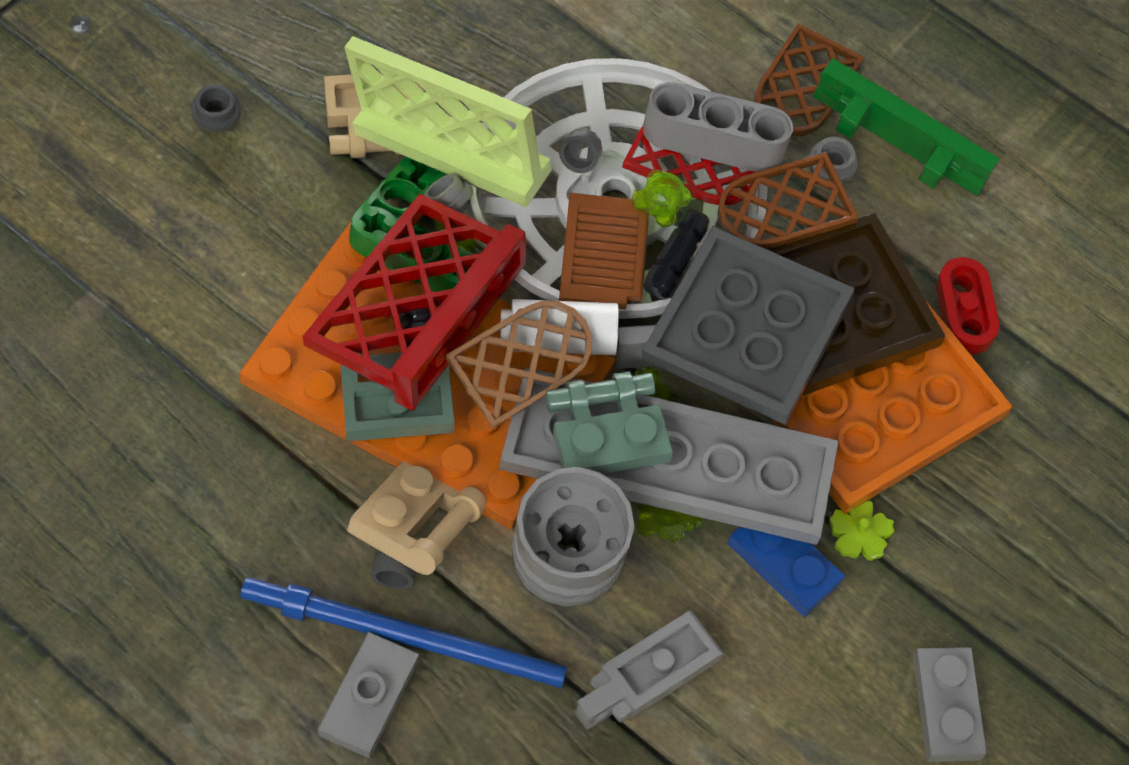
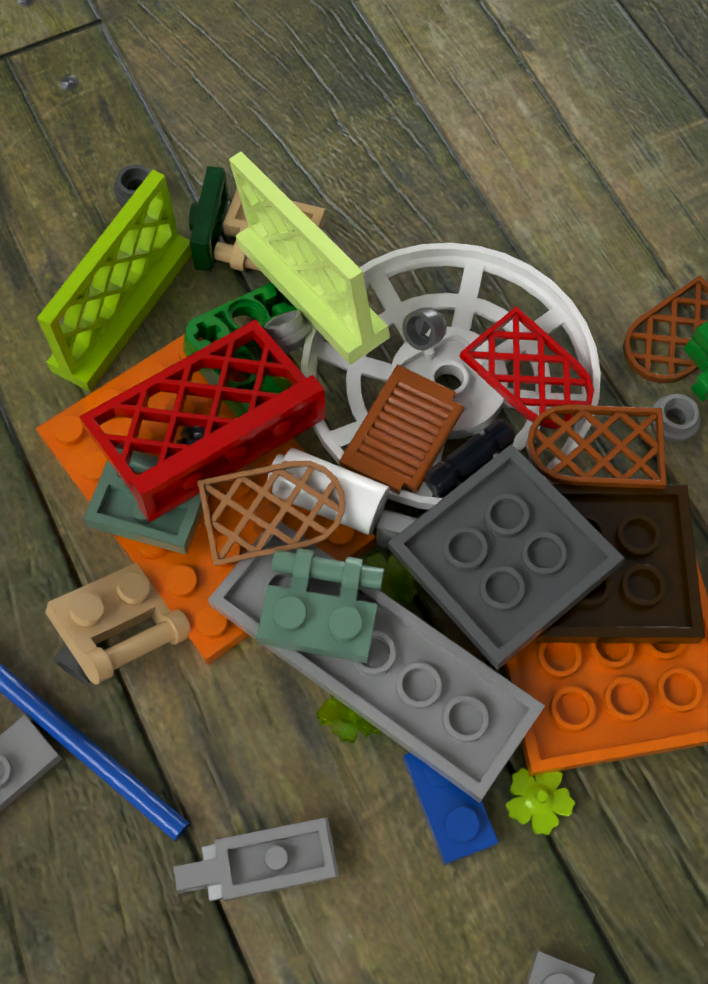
camera: 30 degrees right, 5 degrees up
light grey wheel [511,467,635,607] -> none
clear neon green plate [631,170,691,227] -> none
light grey beam [643,82,793,172] -> none
none -> lime fence [37,169,192,392]
none -> dark green plate [189,166,229,271]

